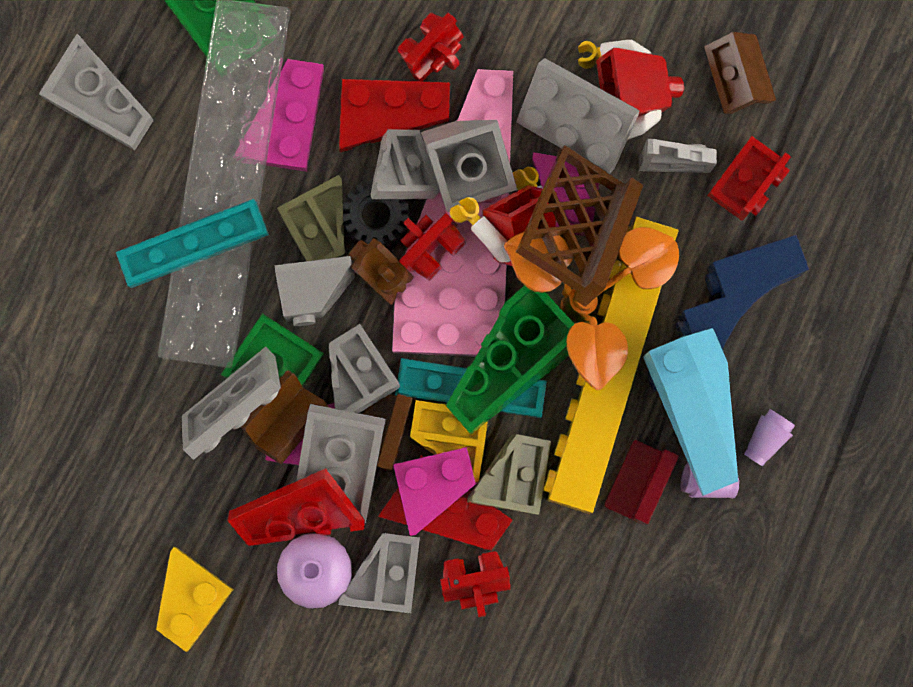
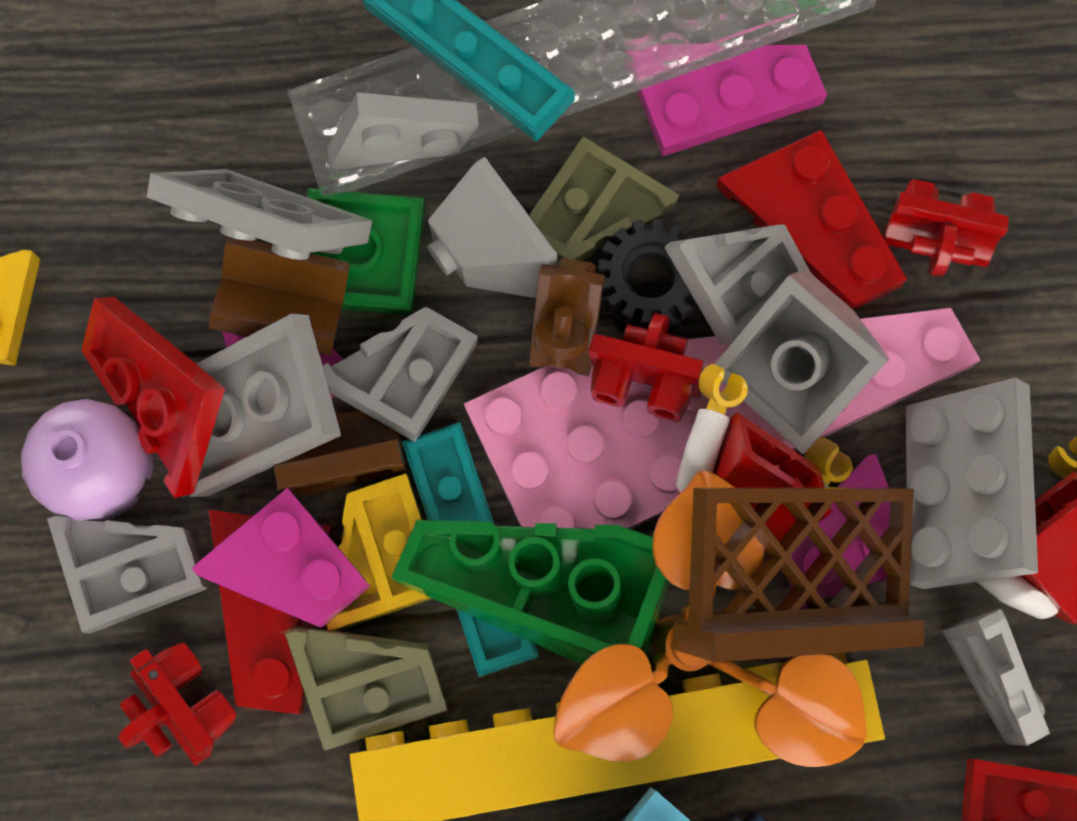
camera: 70 degrees right, 5 degrees down
none -> light grey wing [327,92,479,170]

